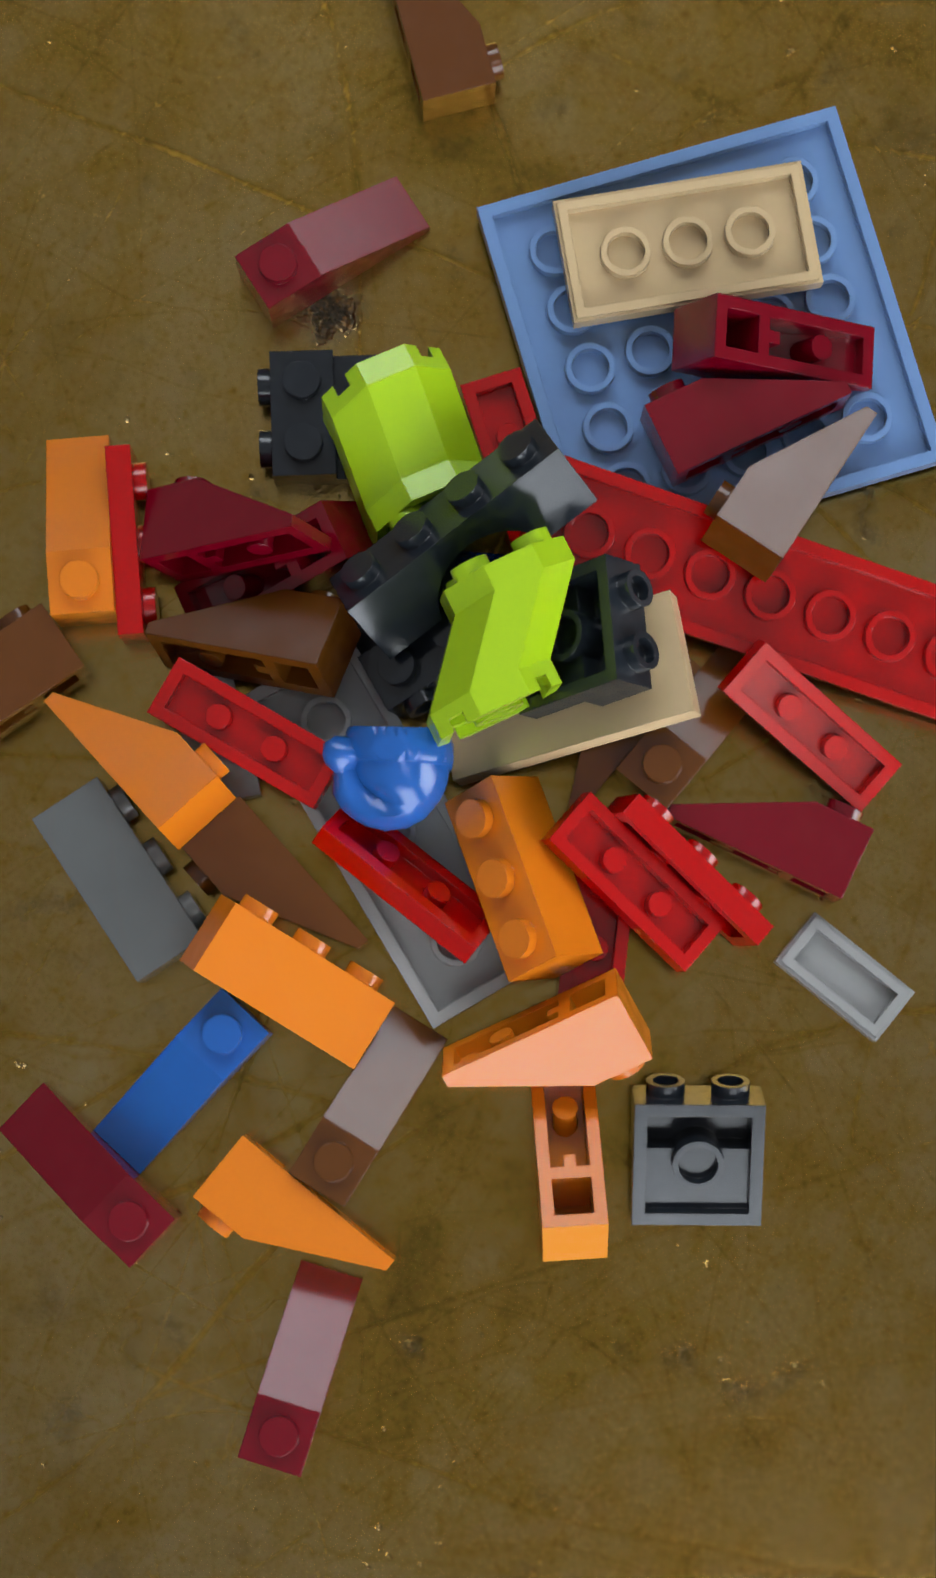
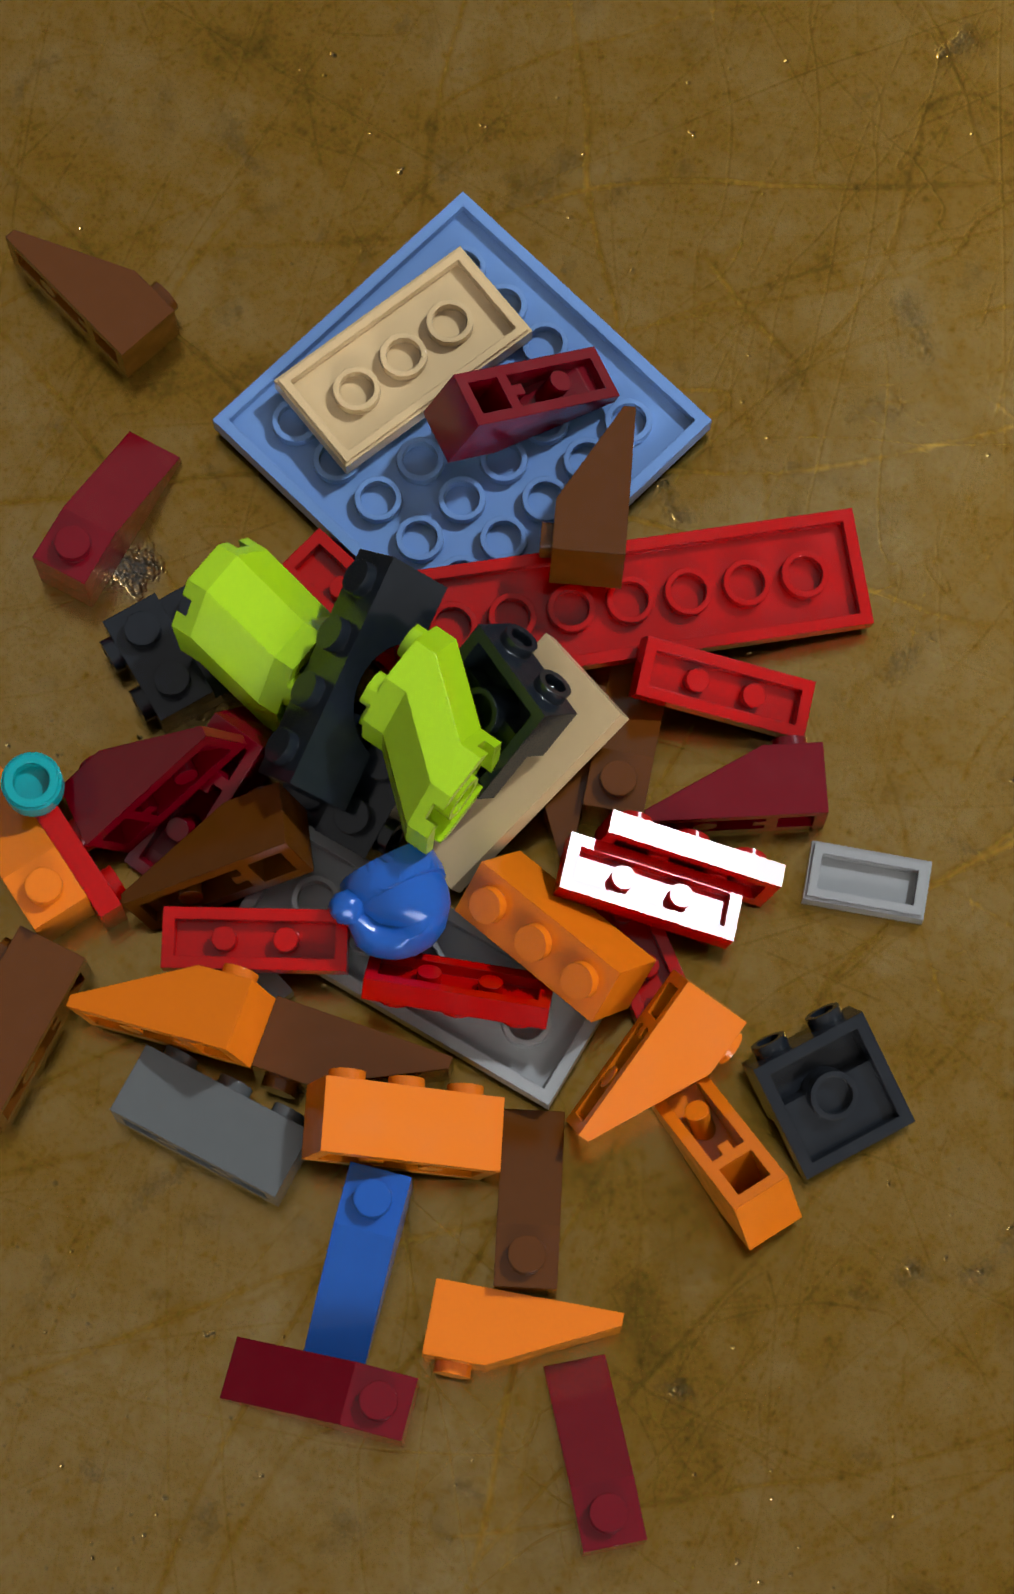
camera: 25 degrees left, 10 degrees down
dark red slope [640,378,852,487] -> none
none -> teal tile [1,752,65,817]

